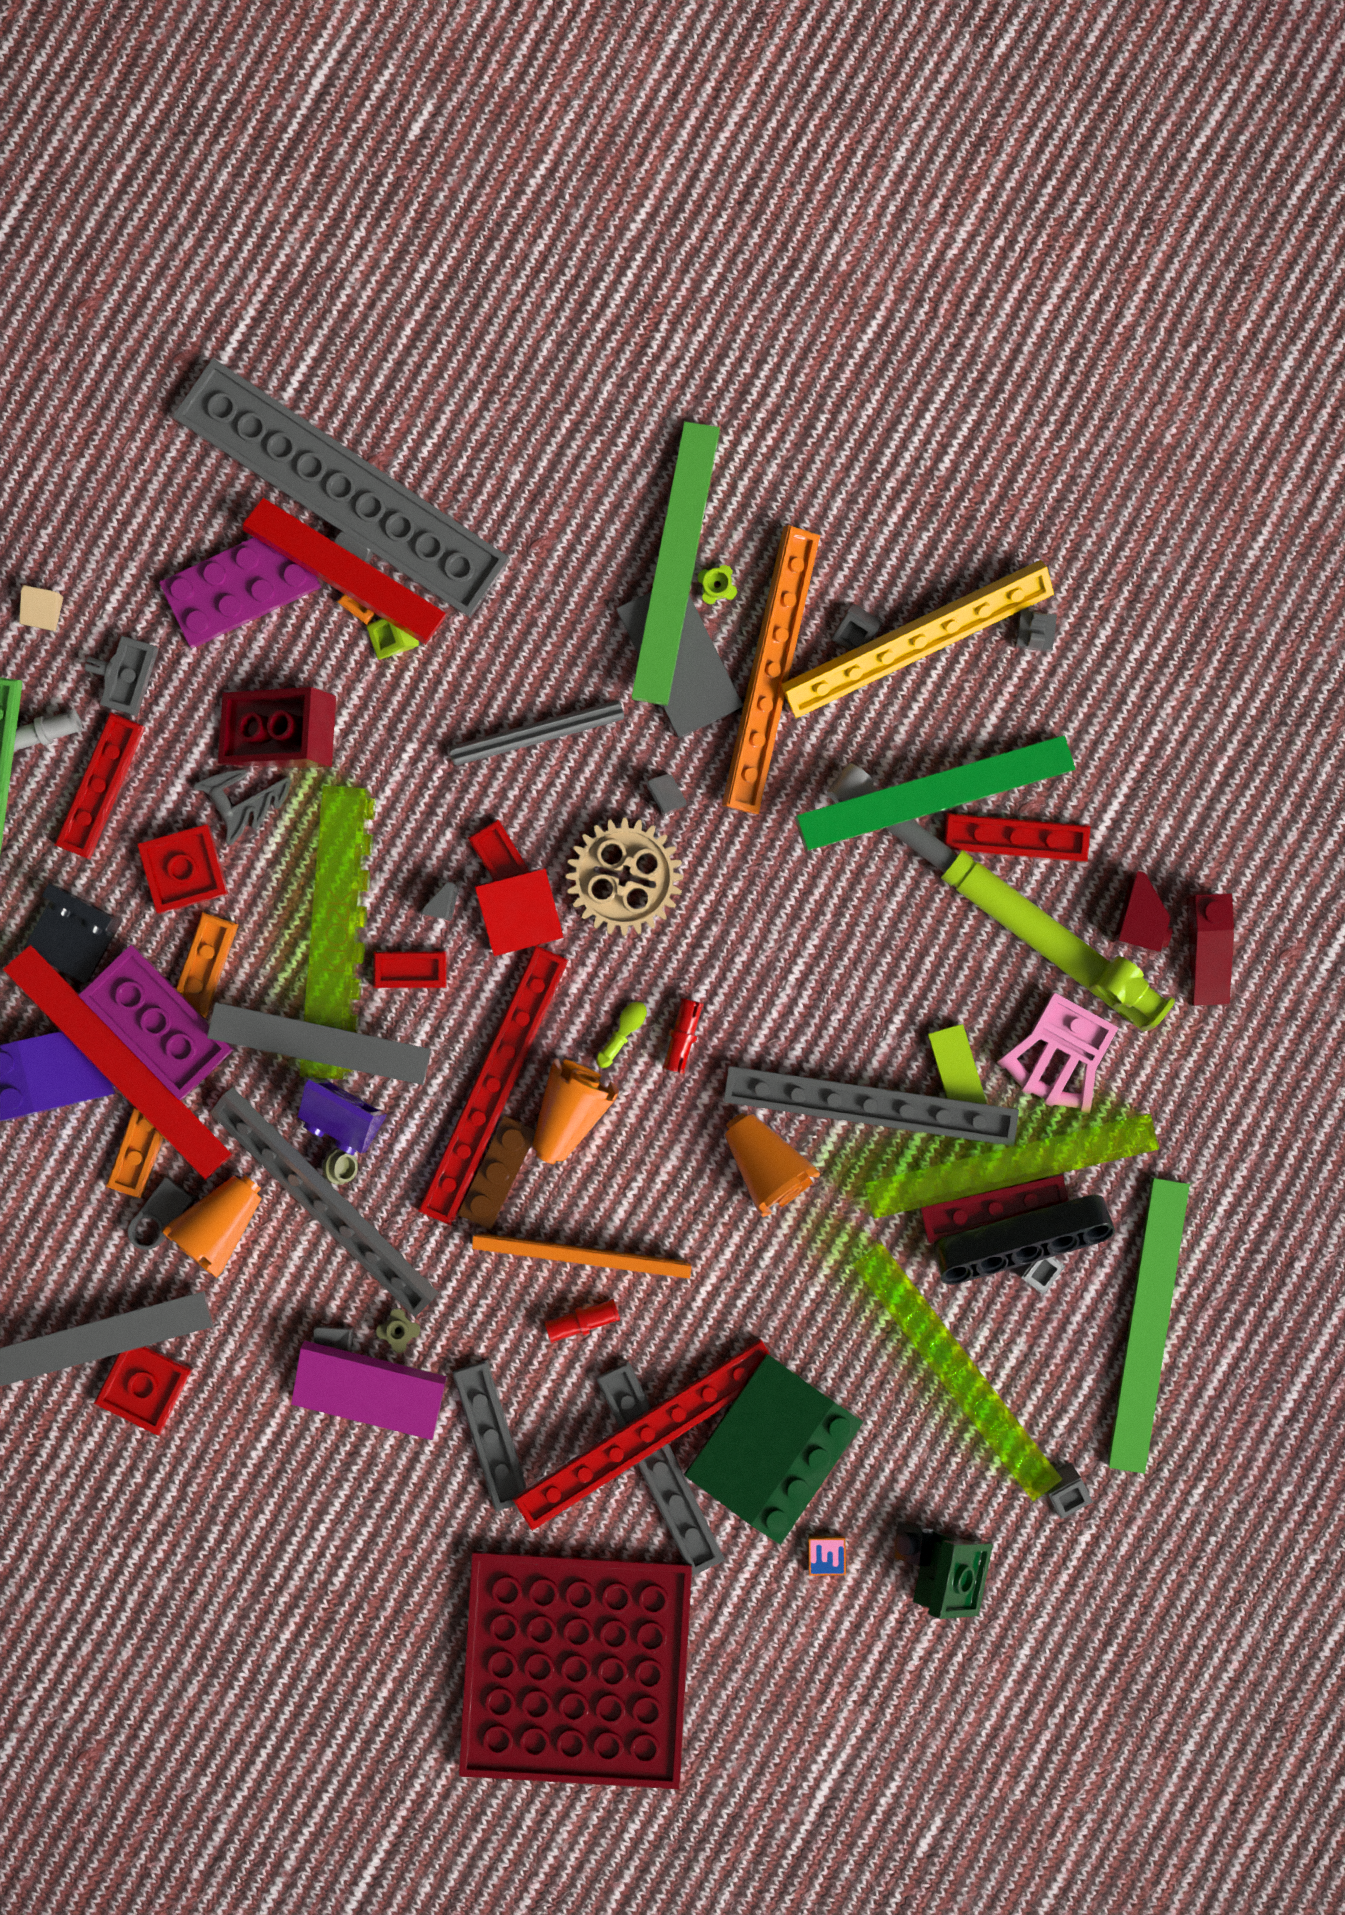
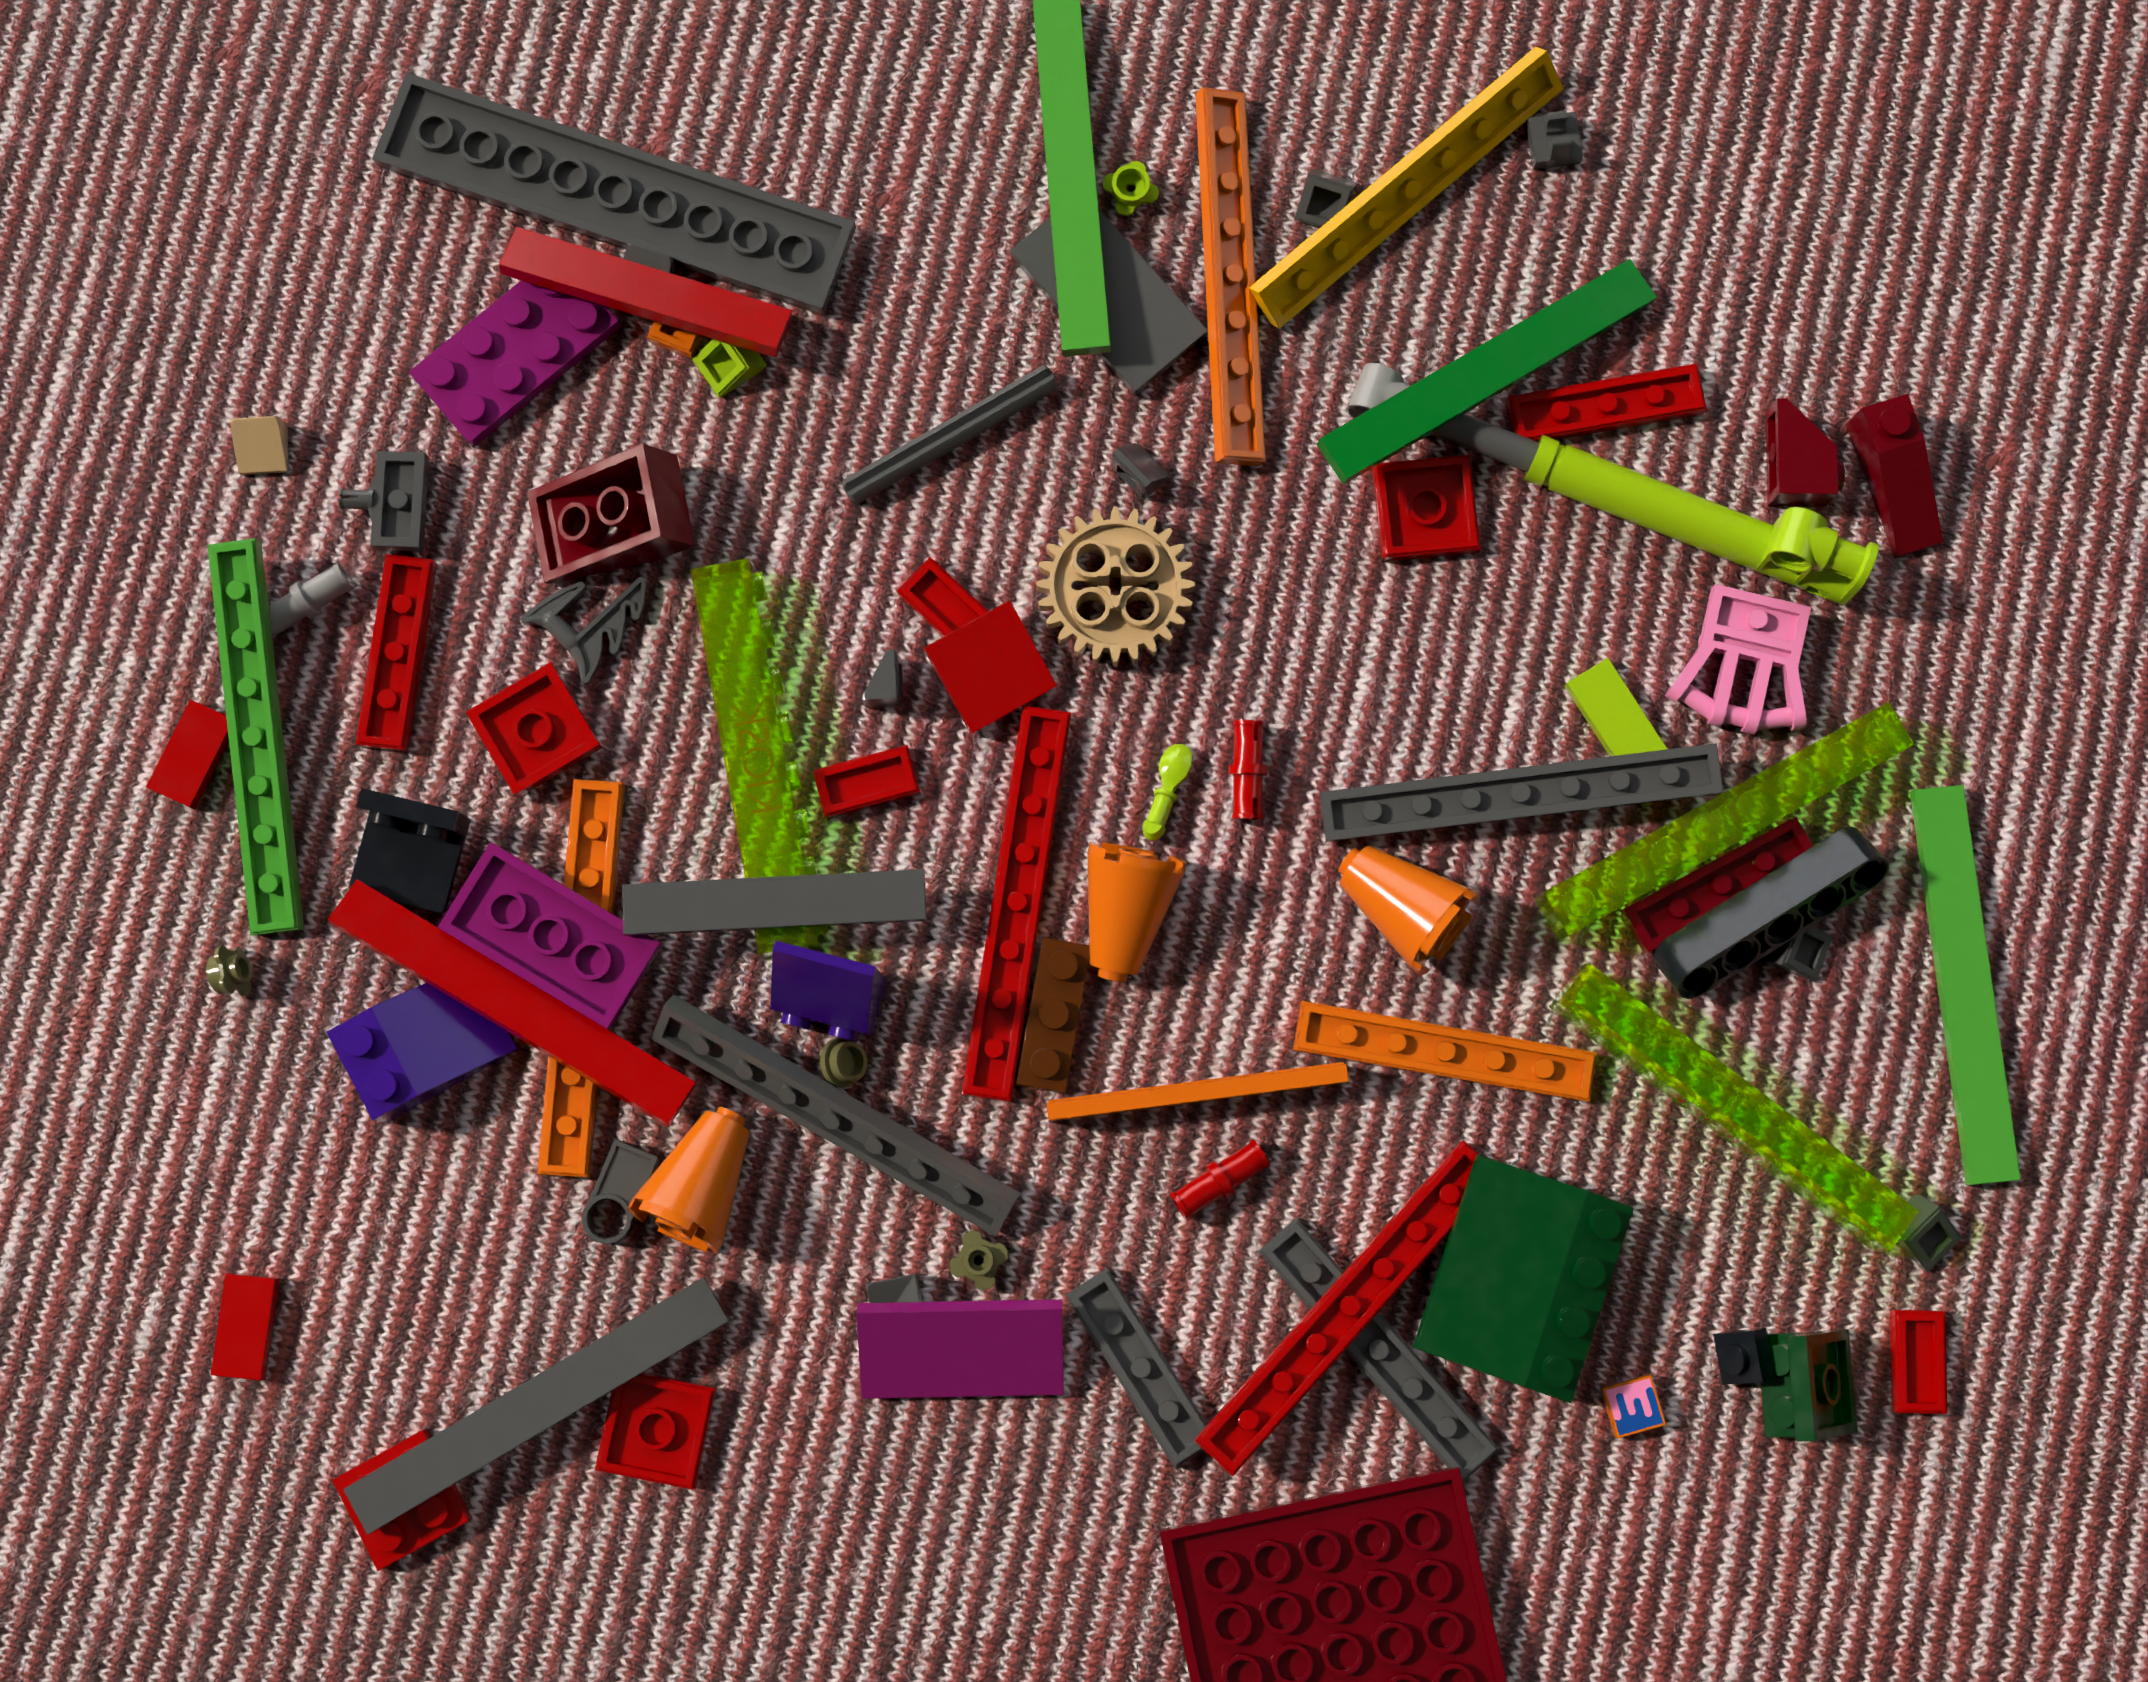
camera: 15 degrees left, 5 degrees down
none -> orange tile [1293,1001,1597,1103]
none -> red tile [1372,455,1481,562]
none -> red tile [1890,1310,1948,1414]

